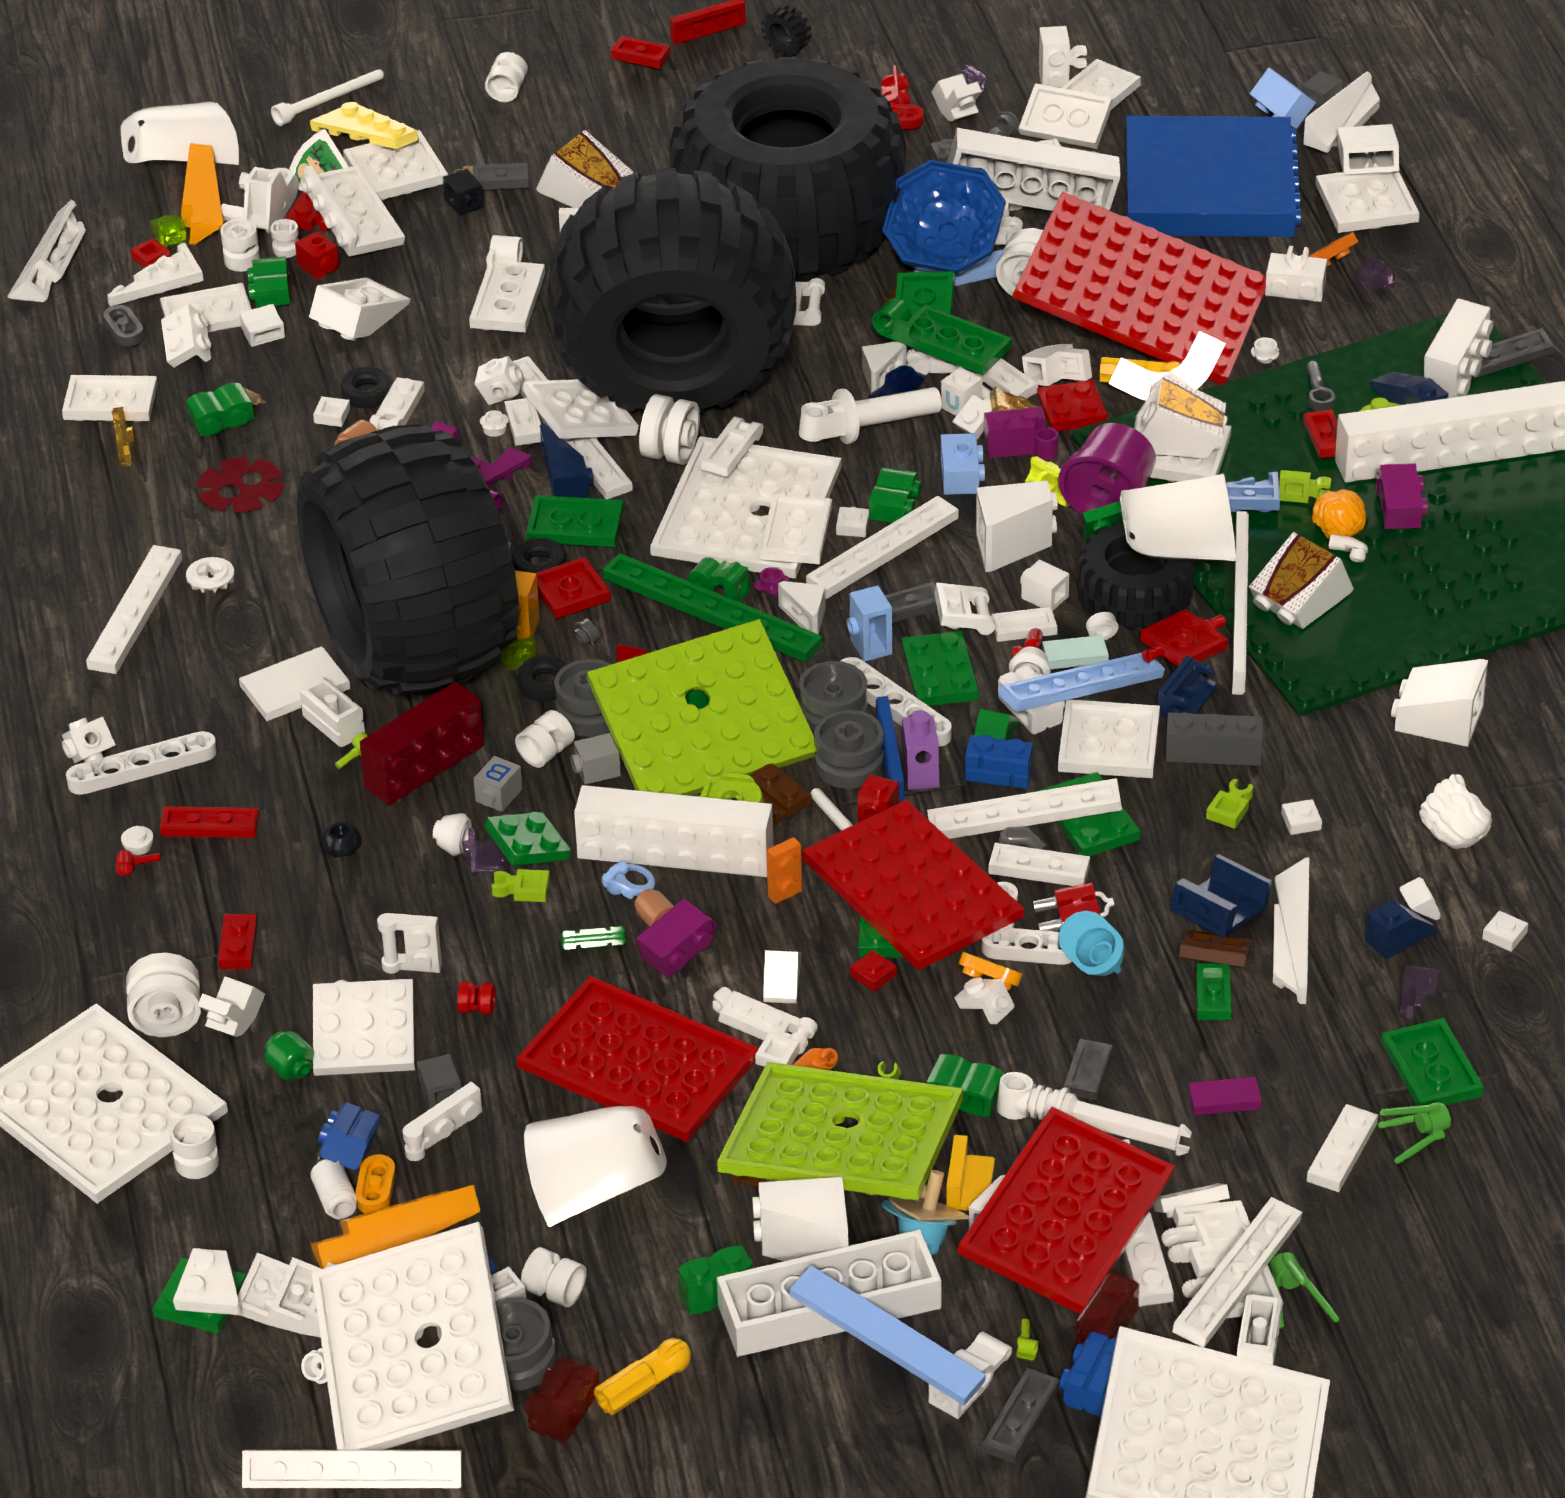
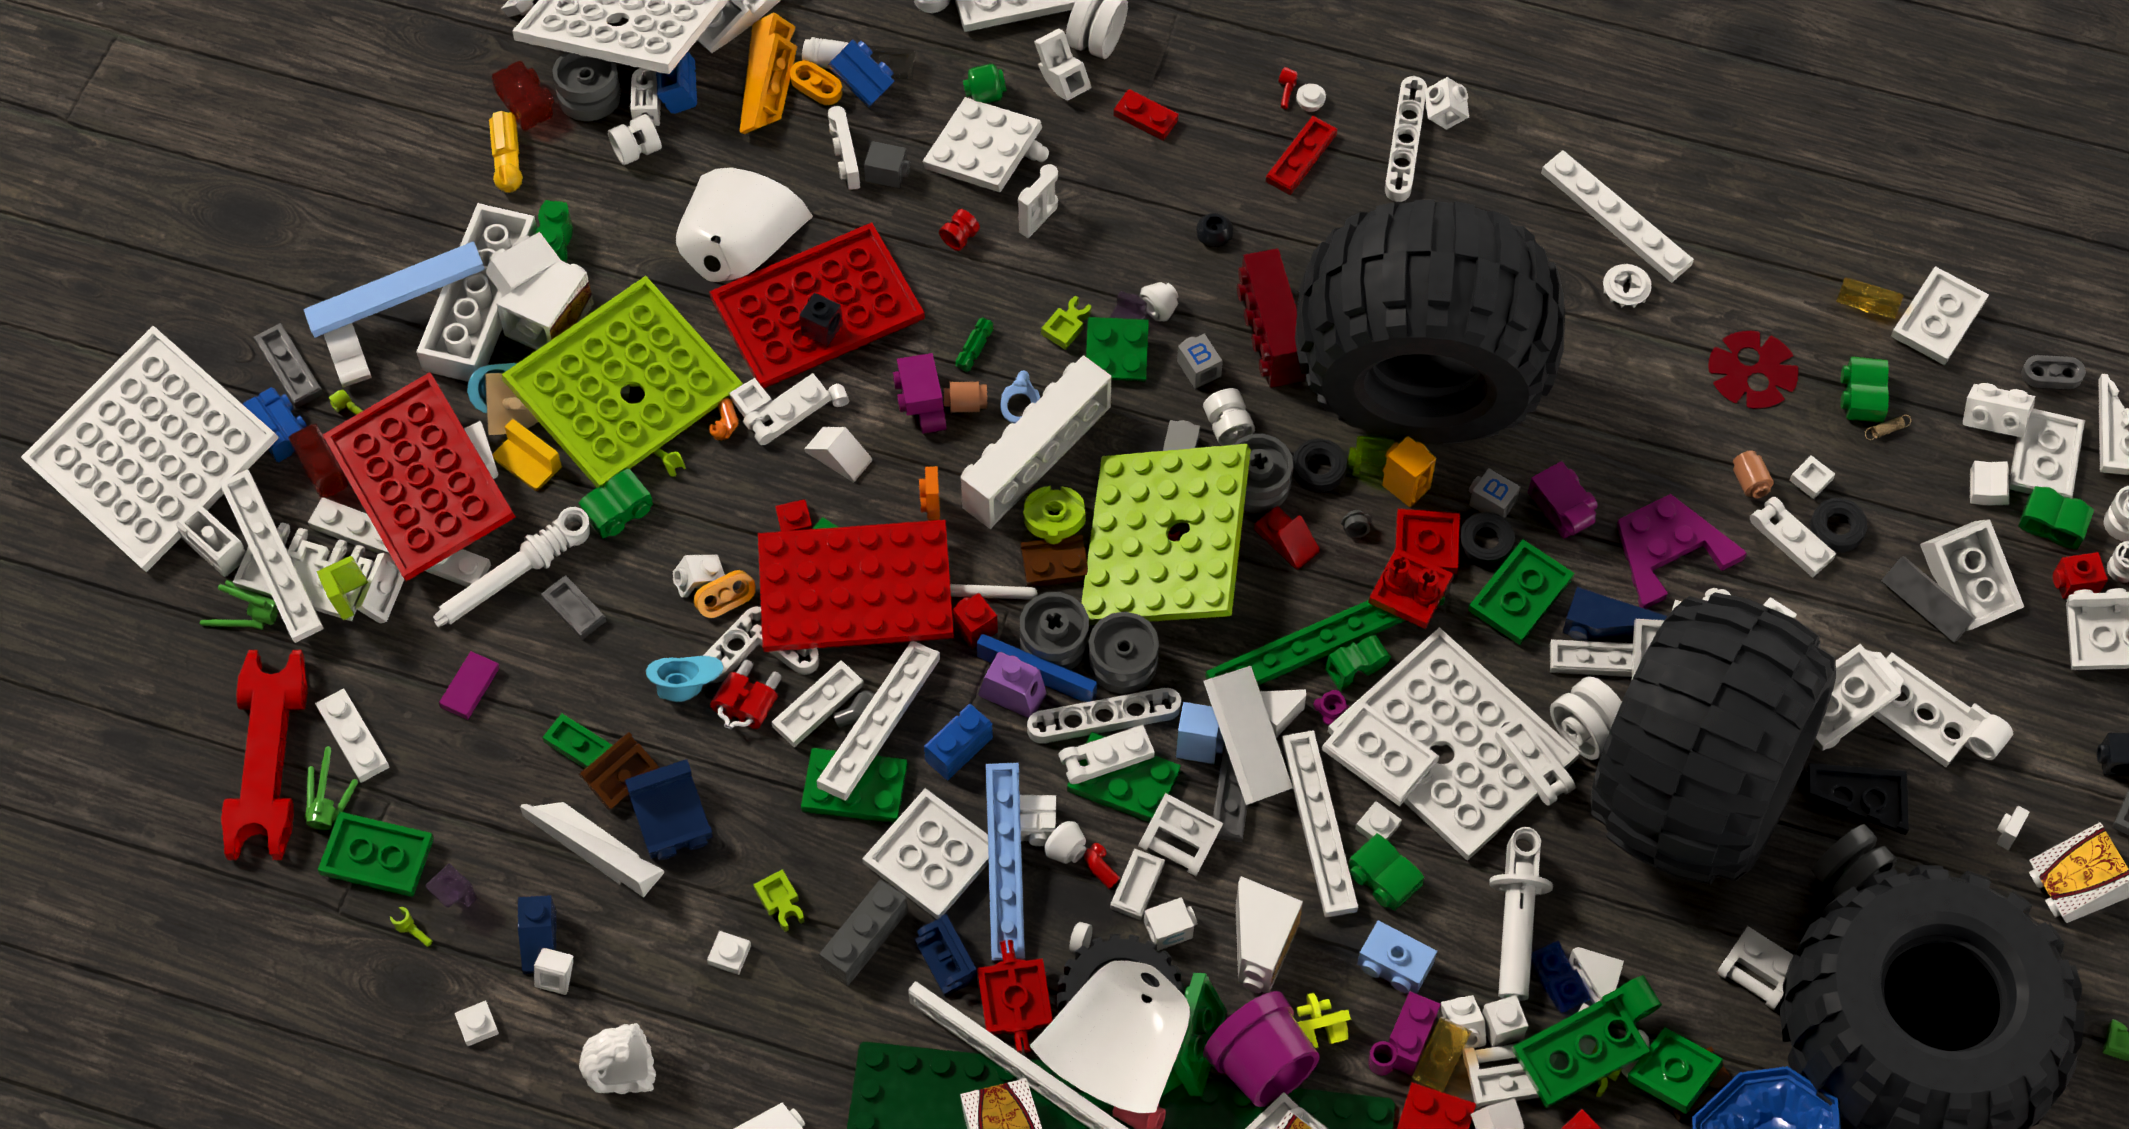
camera: 120 degrees right, 20 degrees up
green slope [974,709,1019,740] -> none
light aqua tile [1042,635,1109,669] -> none
none -> red piece [221,650,308,860]
none -> lime panel [316,556,368,620]
none -> lime hand [390,907,433,947]
none -> white brick [485,232,560,296]
none -> black brick [799,293,843,347]
none -> white plate [1058,724,1155,784]
none -> white tile [1204,666,1293,805]
none -> red plate [1368,548,1453,629]
none -> white slope [1814,644,1904,751]
none -> flat silver tile [1881,556,1977,642]

